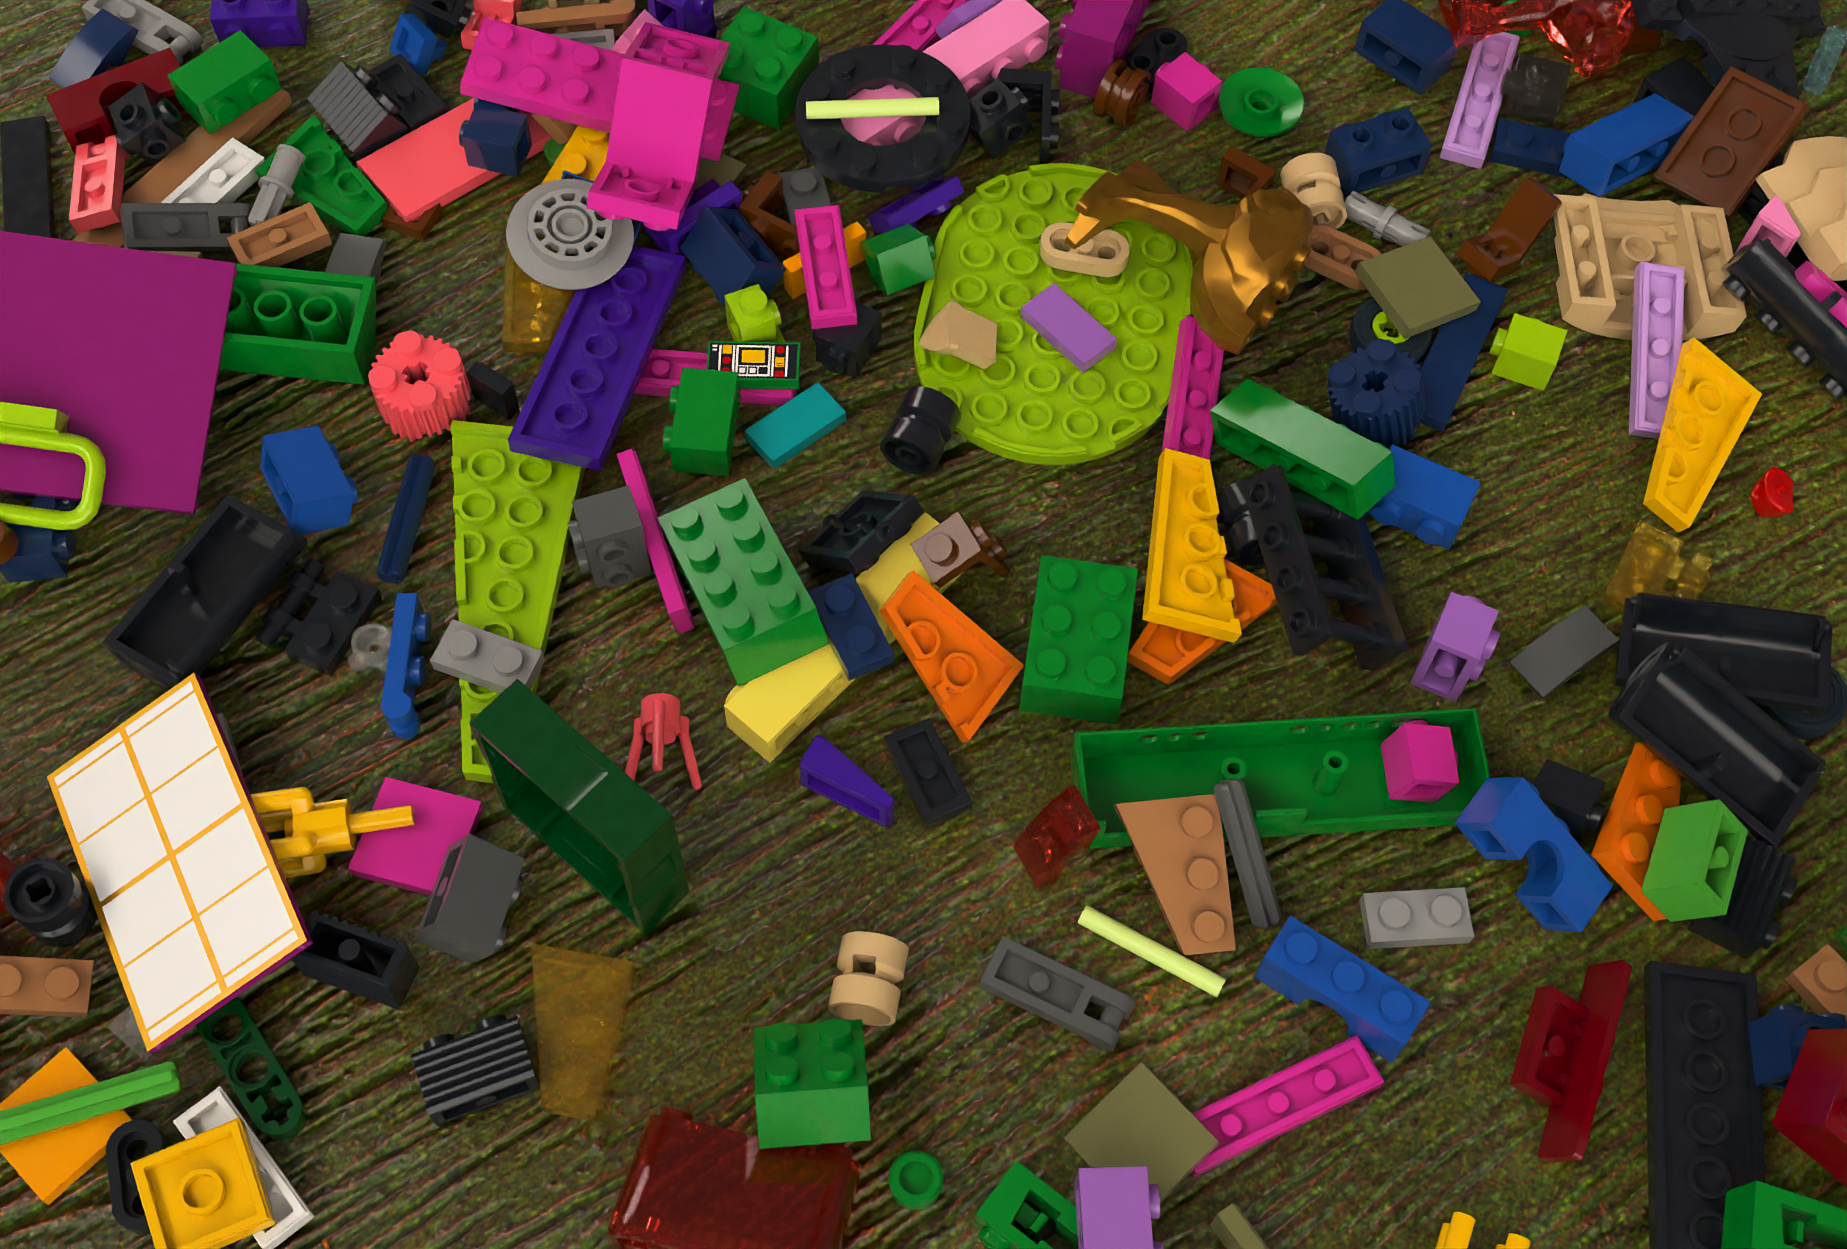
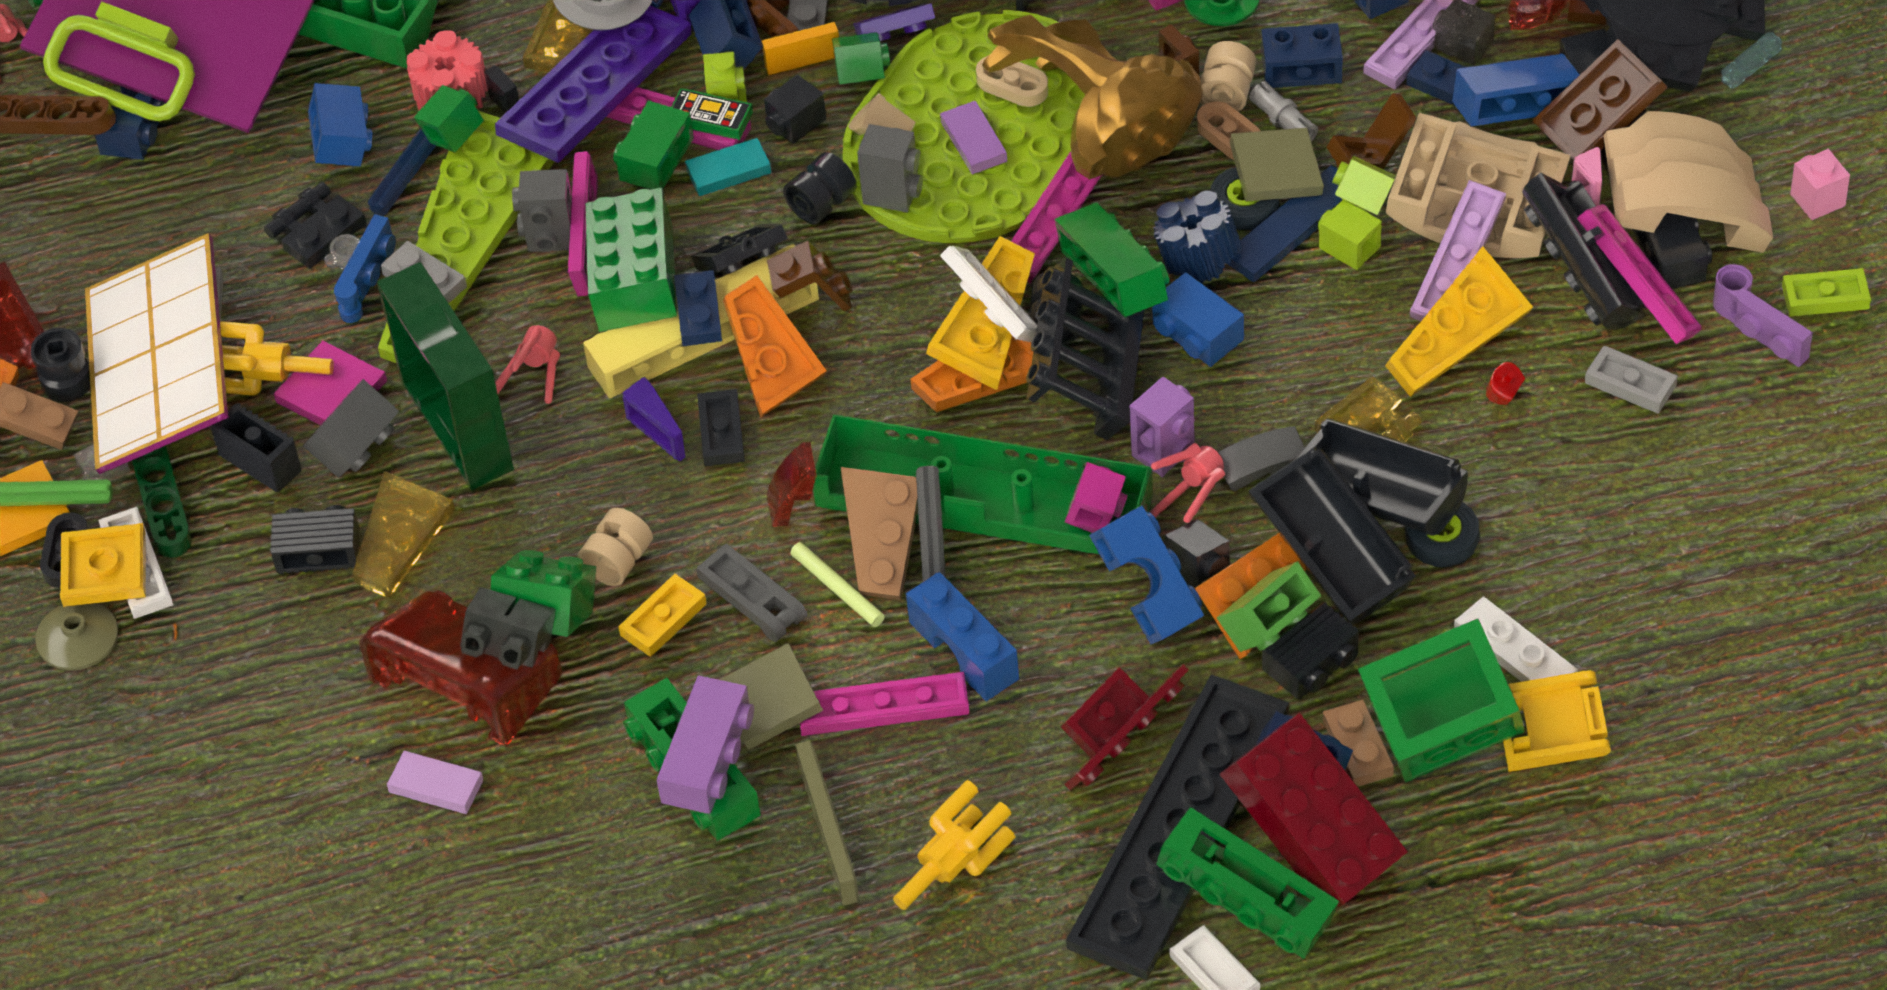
camera: 25 degrees right, 10 degrees down
black container [102,495,308,691] -> none
dark pink tile [794,205,857,329] -> none
green tile [888,1151,943,1210] -> none
green brick [1019,555,1138,725] -> none
light grey plate [1359,887,1474,949] -> none
none -> green brick [413,85,484,153]
none -> pearl dark grey hips [460,587,556,669]
none -> yellow plate [618,574,707,657]
none -> dark grey brick [857,124,923,213]
none -> white plate [940,246,1037,342]
none -> coral plant [1150,443,1225,523]
none -> lime brick [1332,155,1396,215]

